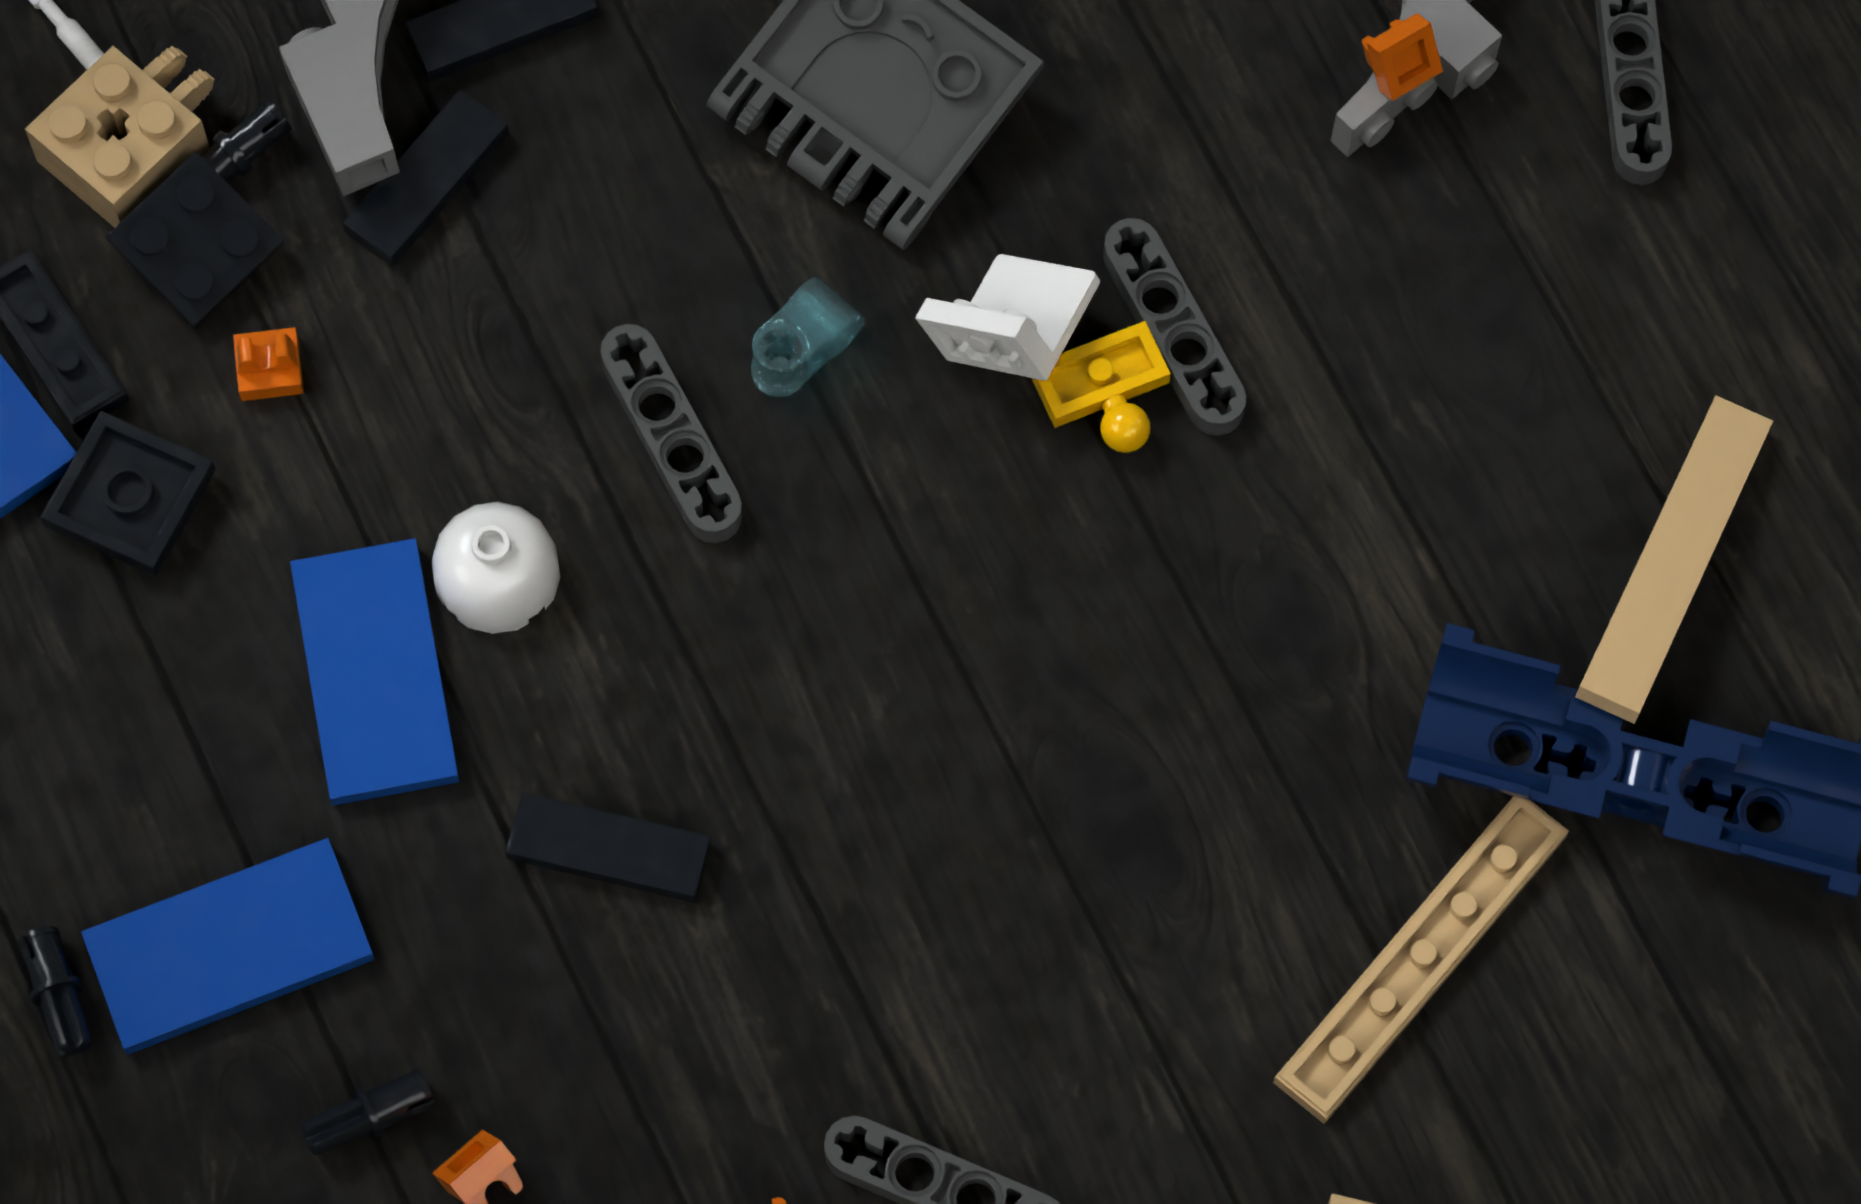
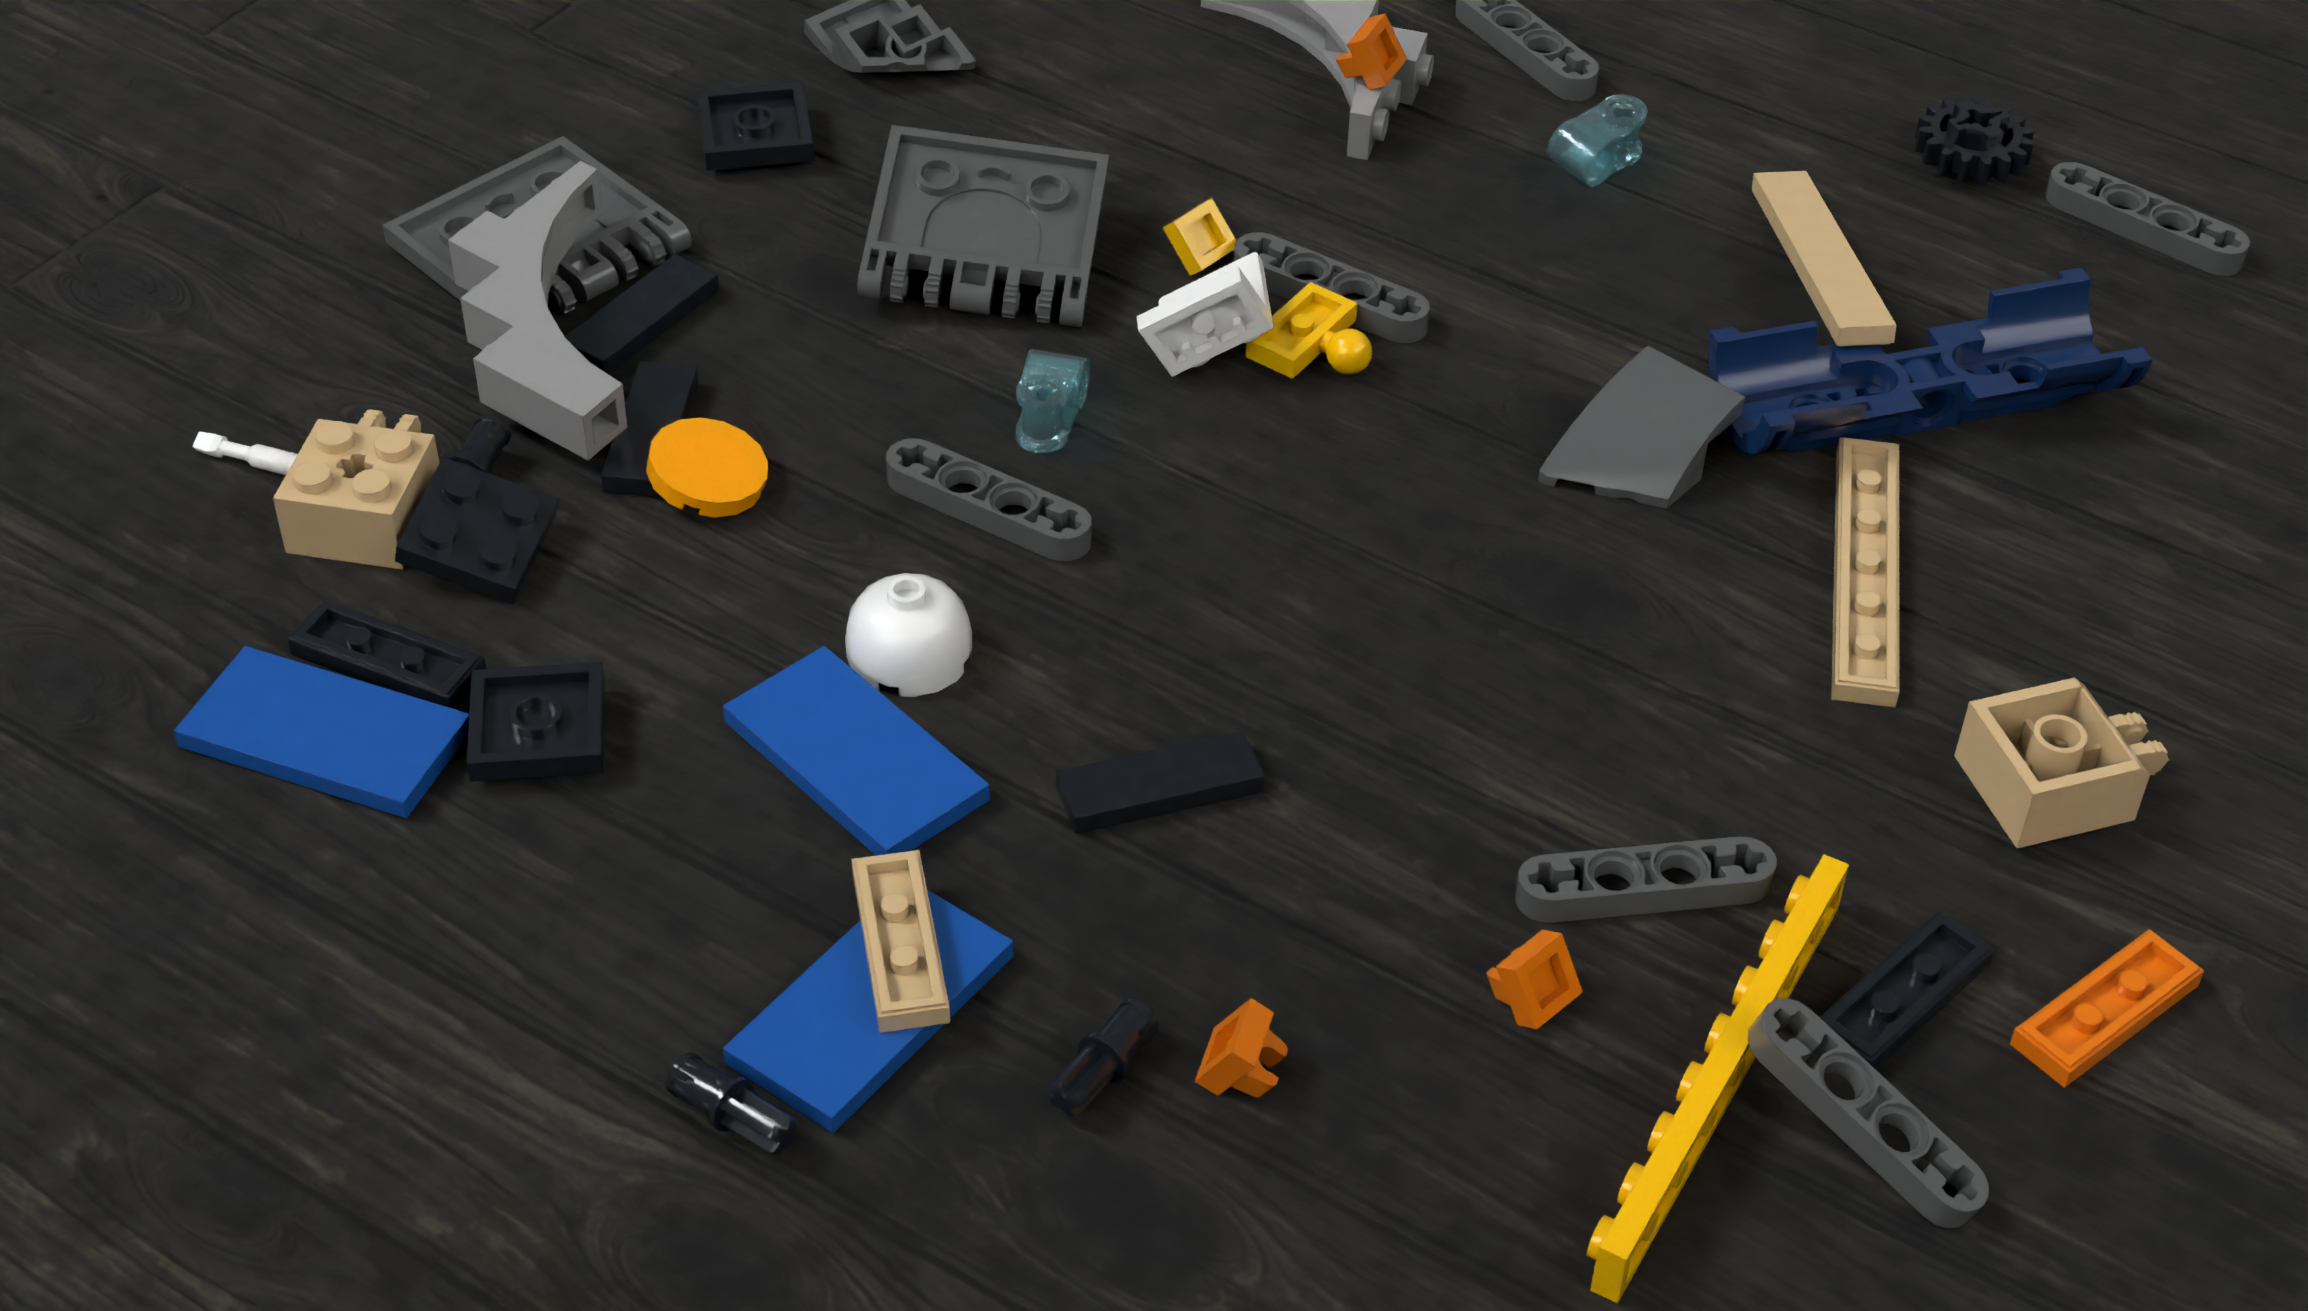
camera: 30 degrees left, 25 degrees down
orange tile [233,327,304,401] -> none
none -> light orange tile [646,417,768,518]
none -> tan tile [851,850,950,1033]
none -> yellow plate [1163,198,1236,276]
none -> dark grey slope [1538,346,1745,508]
none -> clear light blue piece [1547,94,1648,187]

